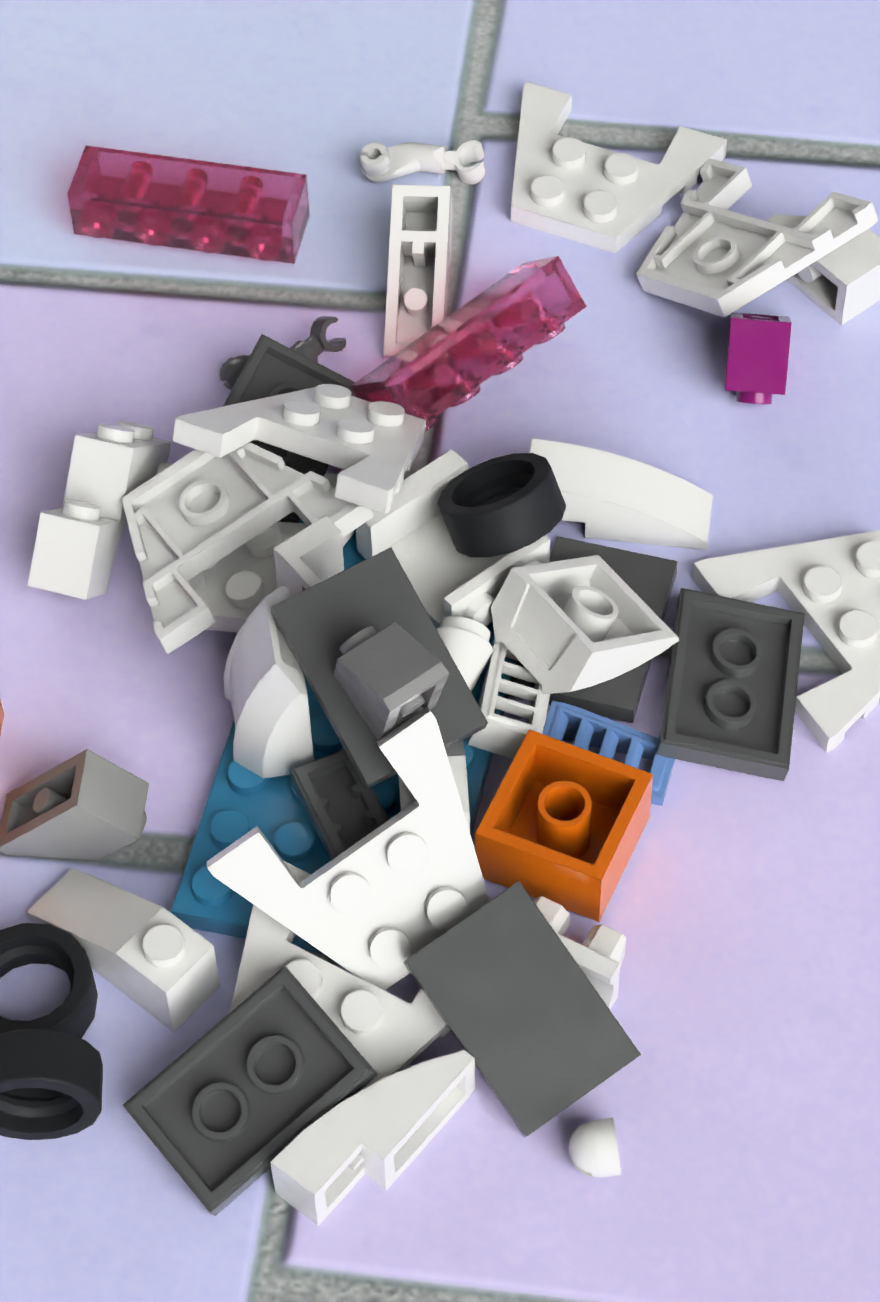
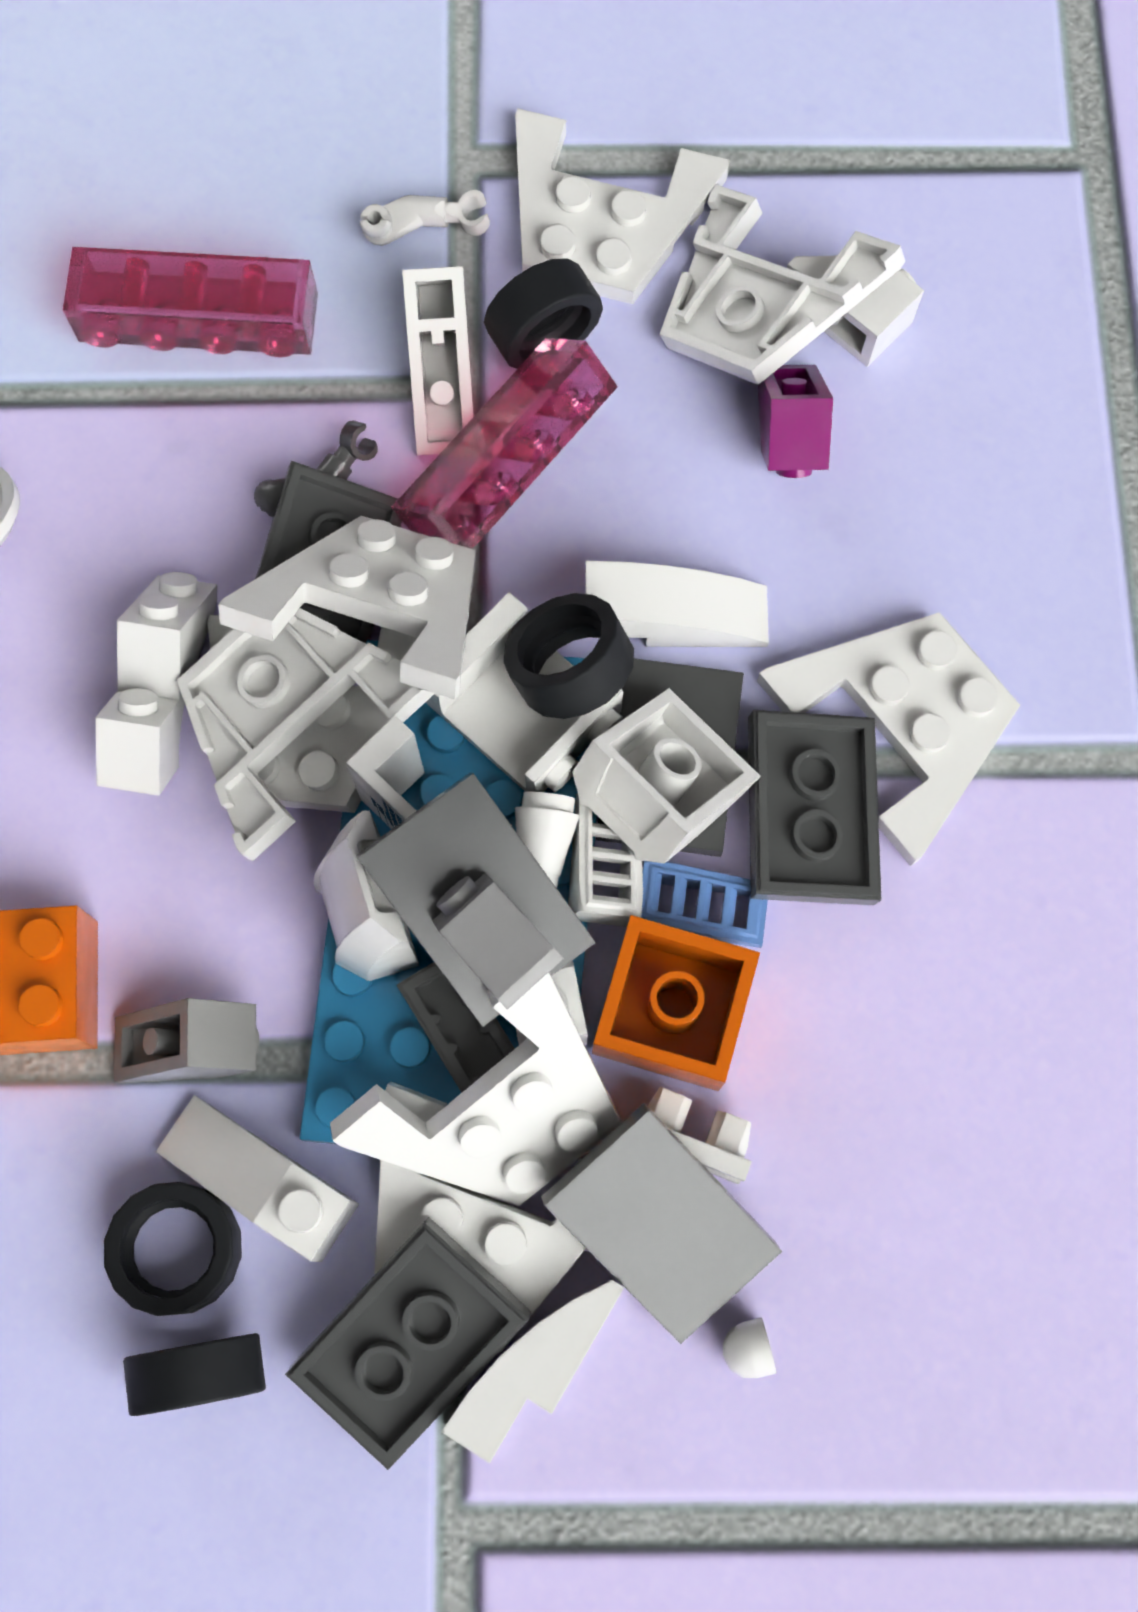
camera: 10 degrees left, 20 degrees up
none -> black tyre [484,258,603,370]

